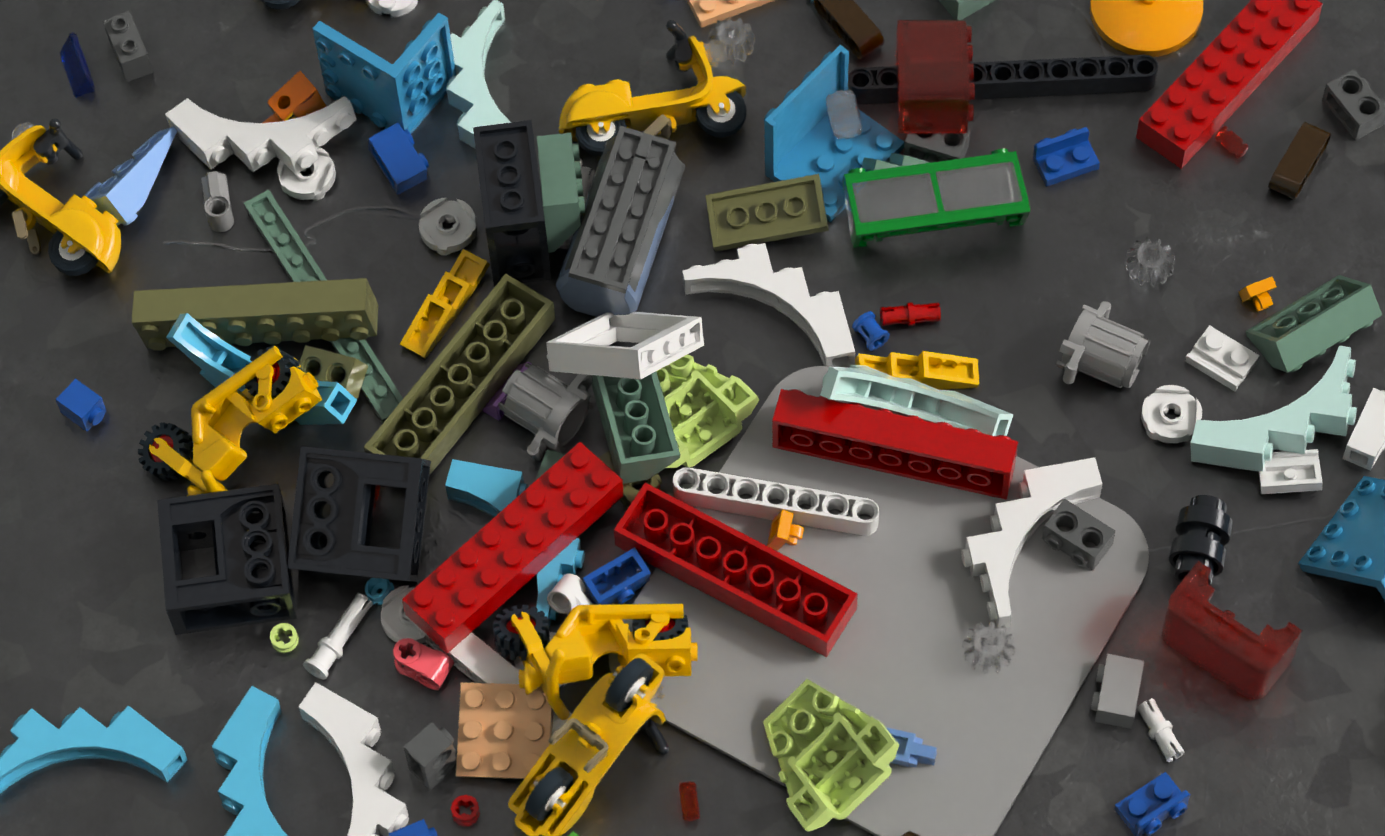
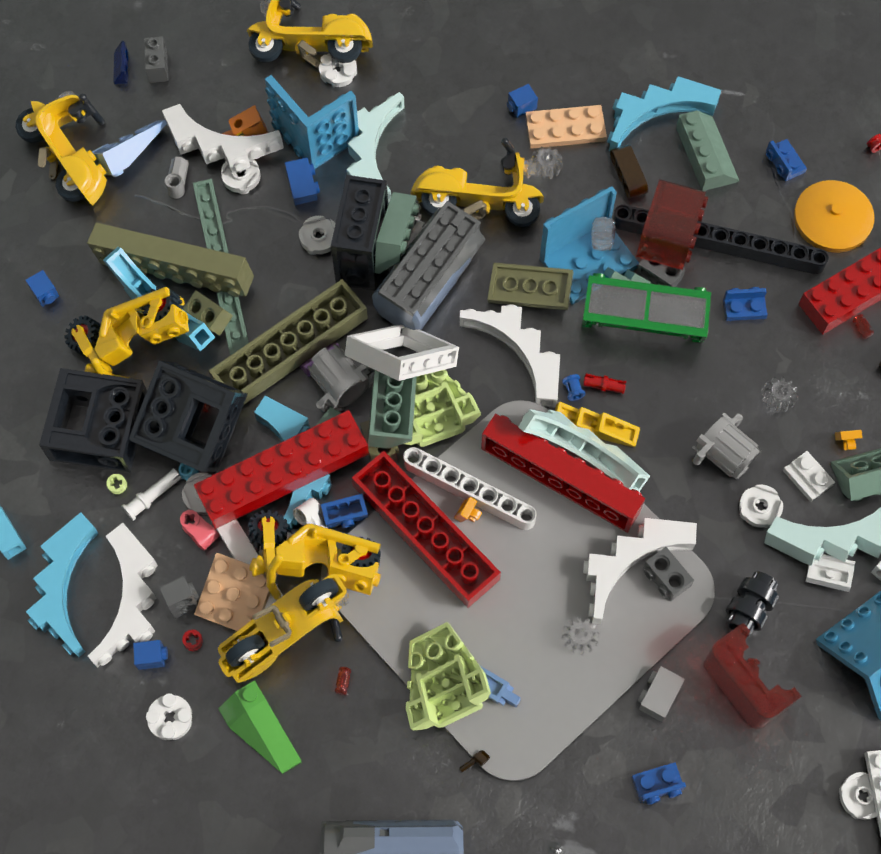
camera: 15 degrees right, 5 degrees up
yellow slope [400,249,490,359] -> none
white pin [1137,699,1185,762] -> none

